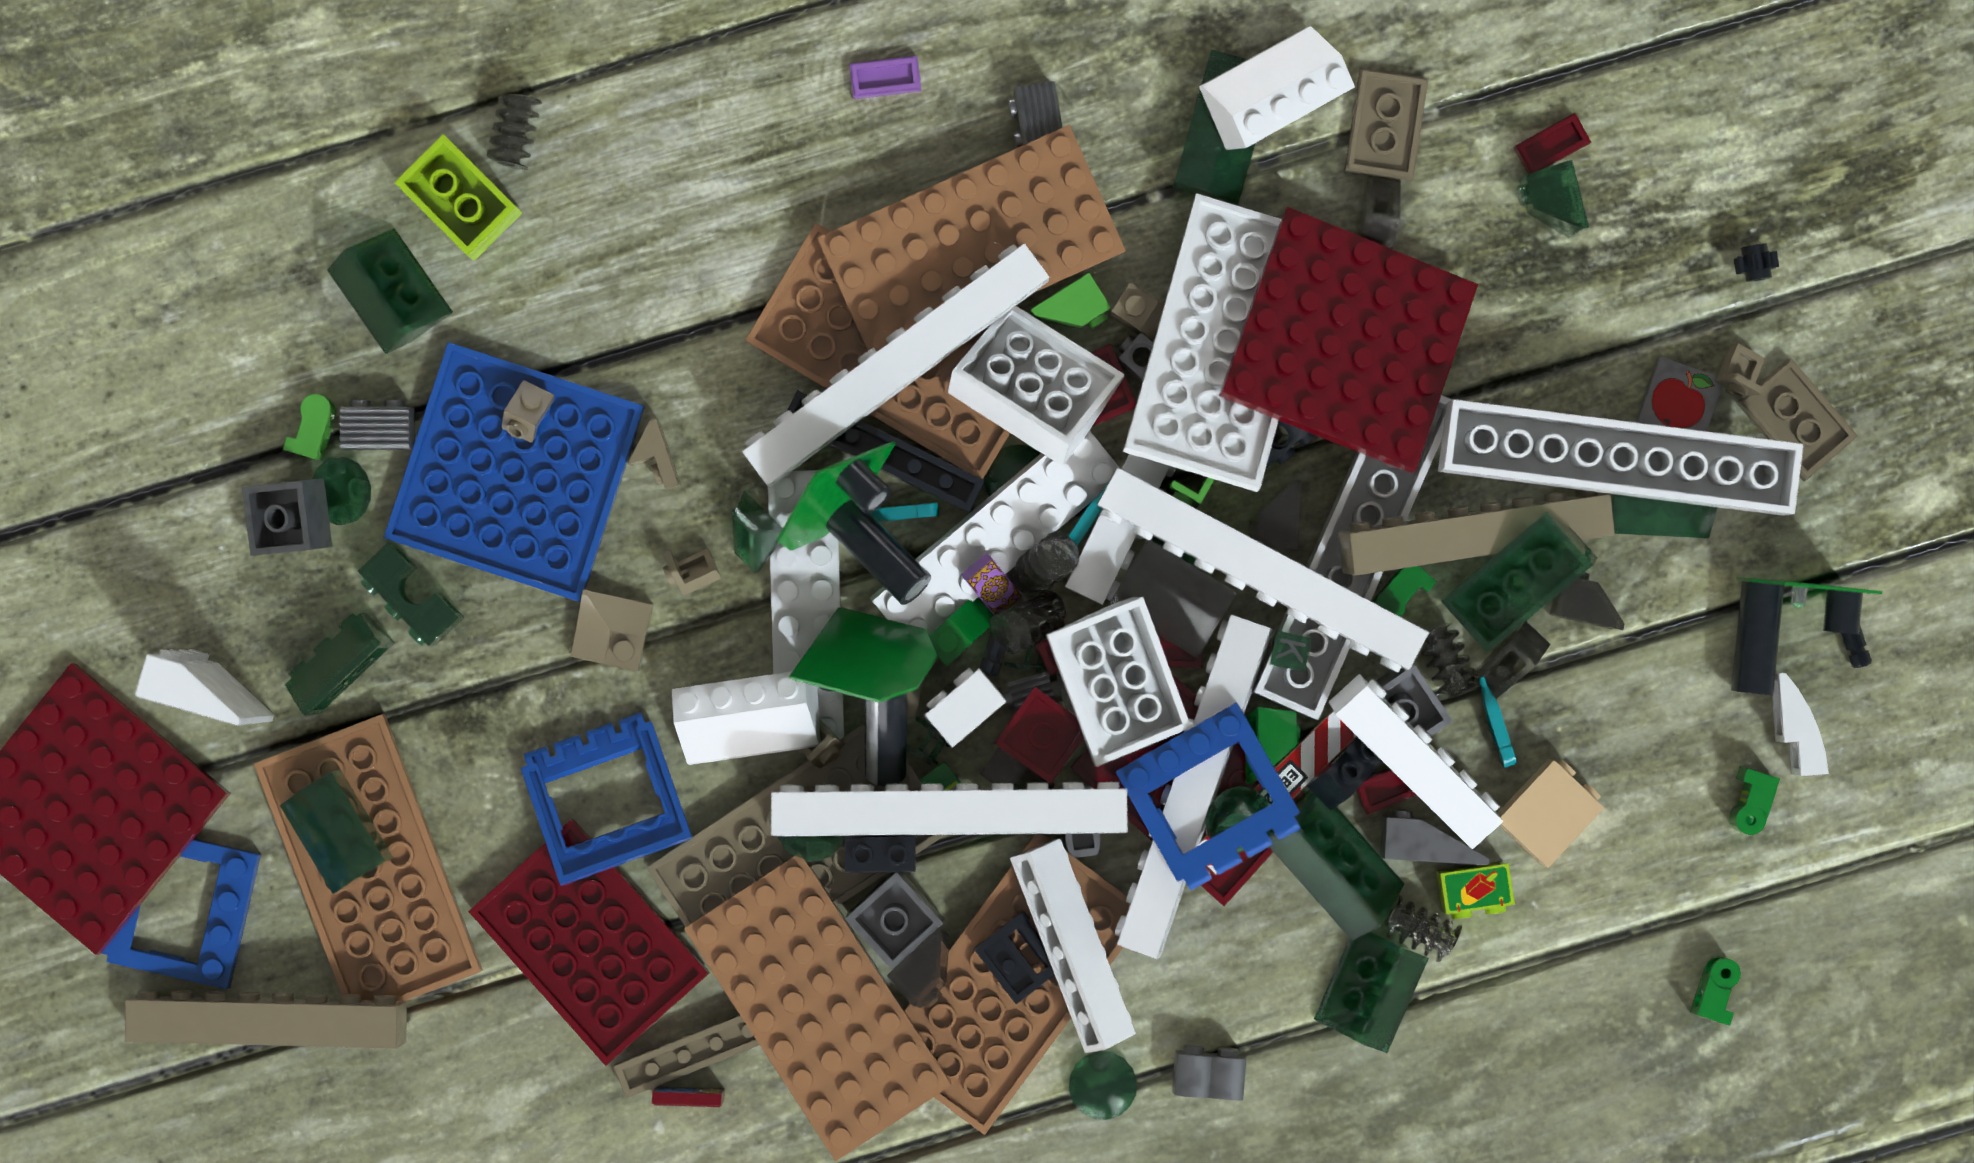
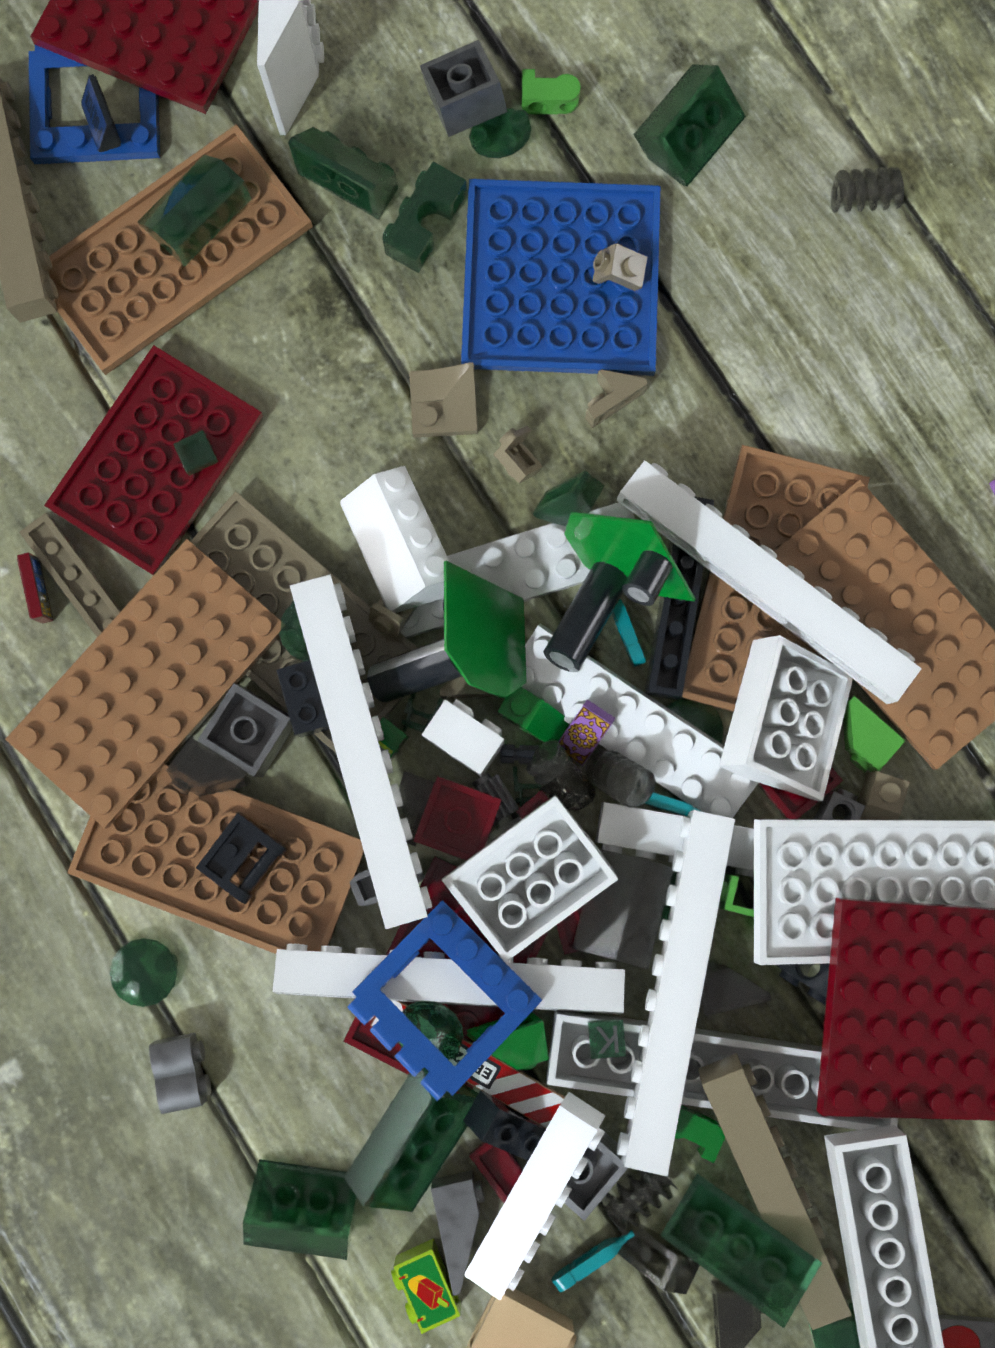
camera: 75 degrees right, 5 degrees down
flat silver brick [339,400,415,450] -> none
lime brick [394,134,523,261] -> none
blue hinge [521,712,693,886] -> none
white brick [1010,839,1136,1053] -> none
clear smoke piece [1385,895,1462,962] -> none
none -> black slope [81,74,122,152]
none -> clear green tile [173,430,219,476]

